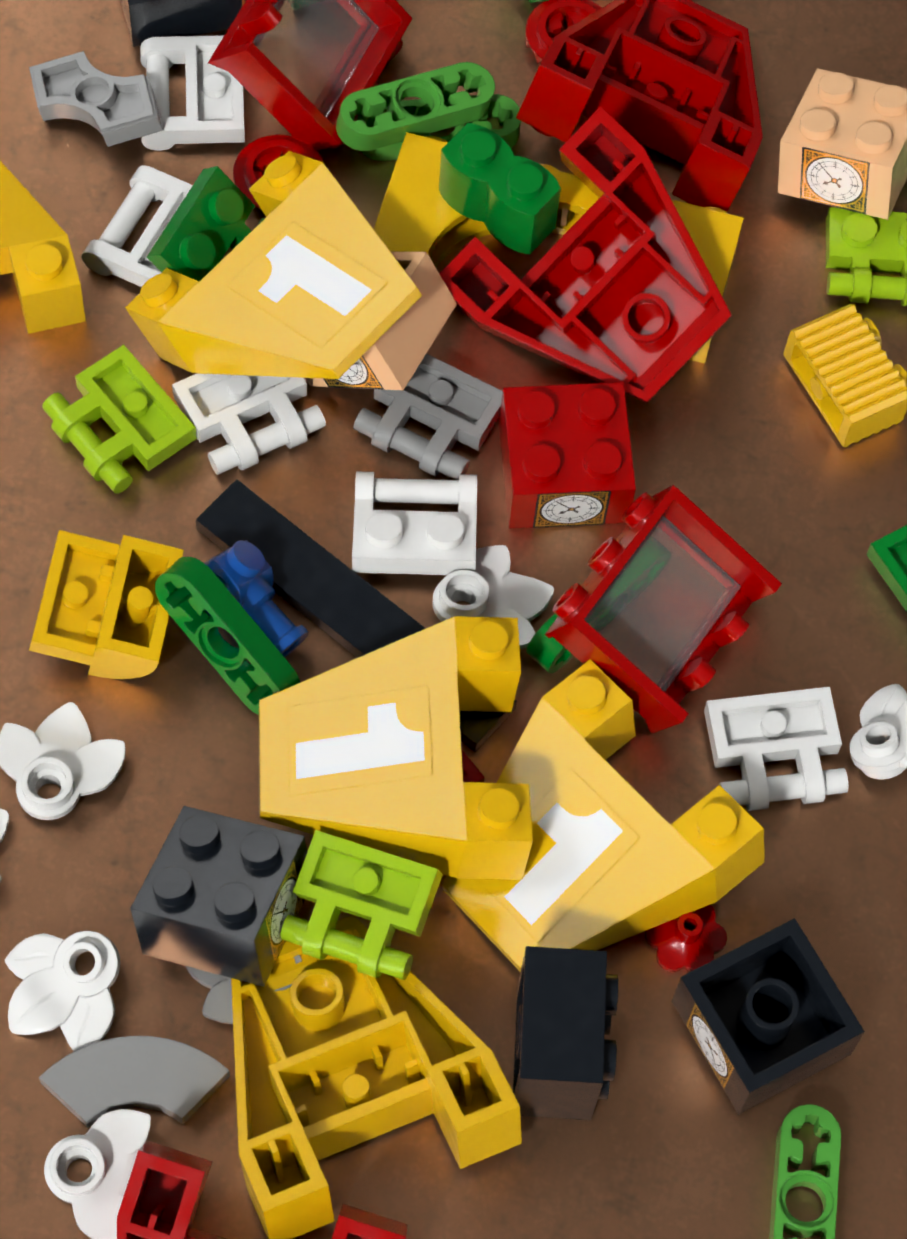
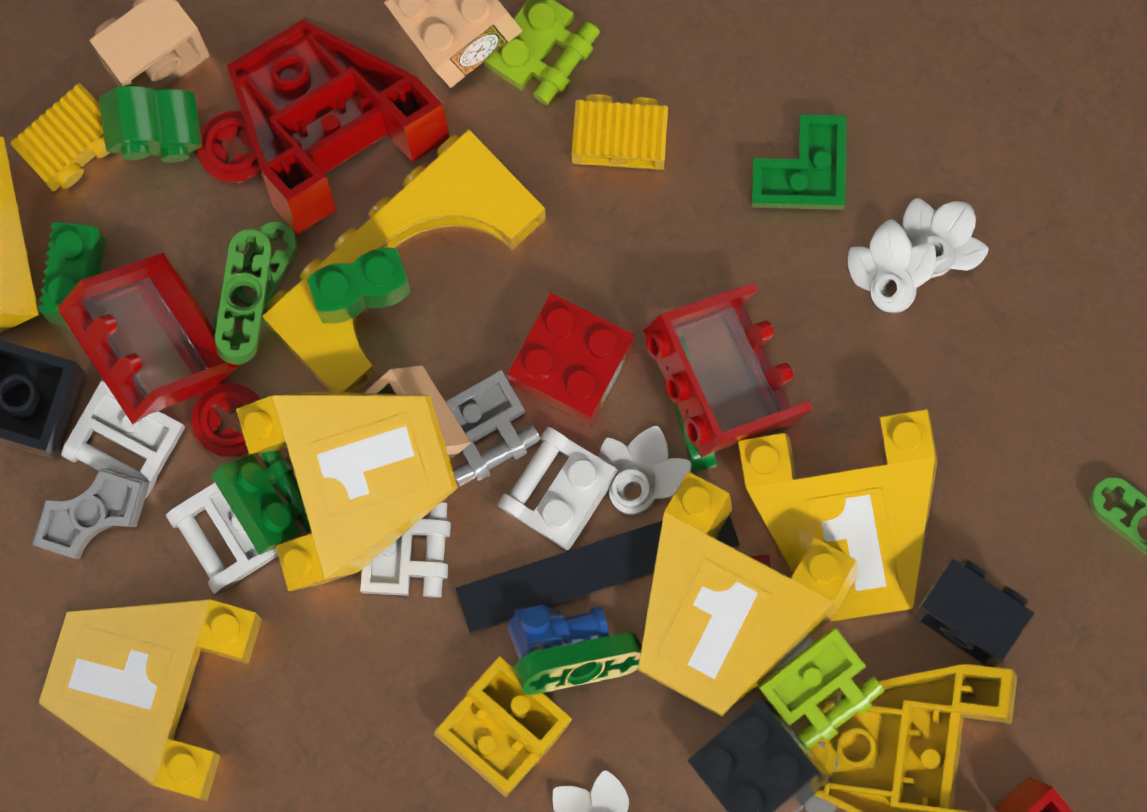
camera: 50 degrees left, 15 degrees up
lime plate [42,344,197,494] -> none
red wedge [439,106,732,403] -> none
red plant [645,905,727,972] -> none
black brick [672,918,865,1115] -> none
white plate [704,687,849,811] -> none

